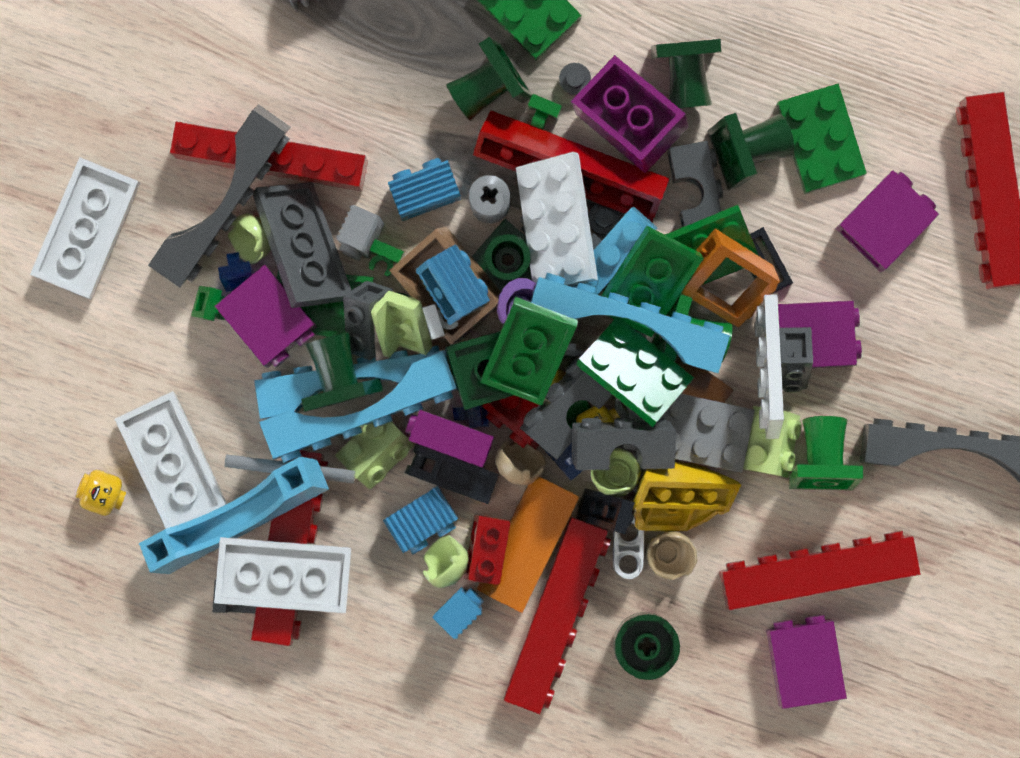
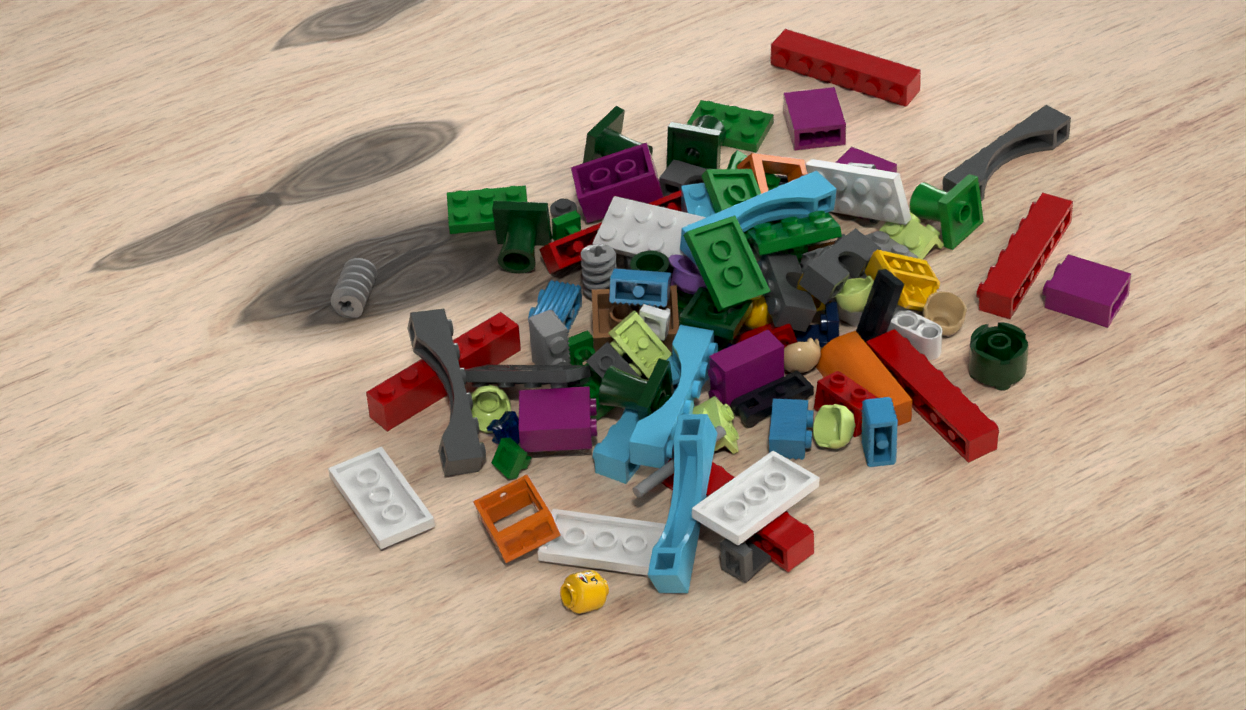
camera: 55 degrees left, 45 degrees down
none -> orange window [473,474,561,563]

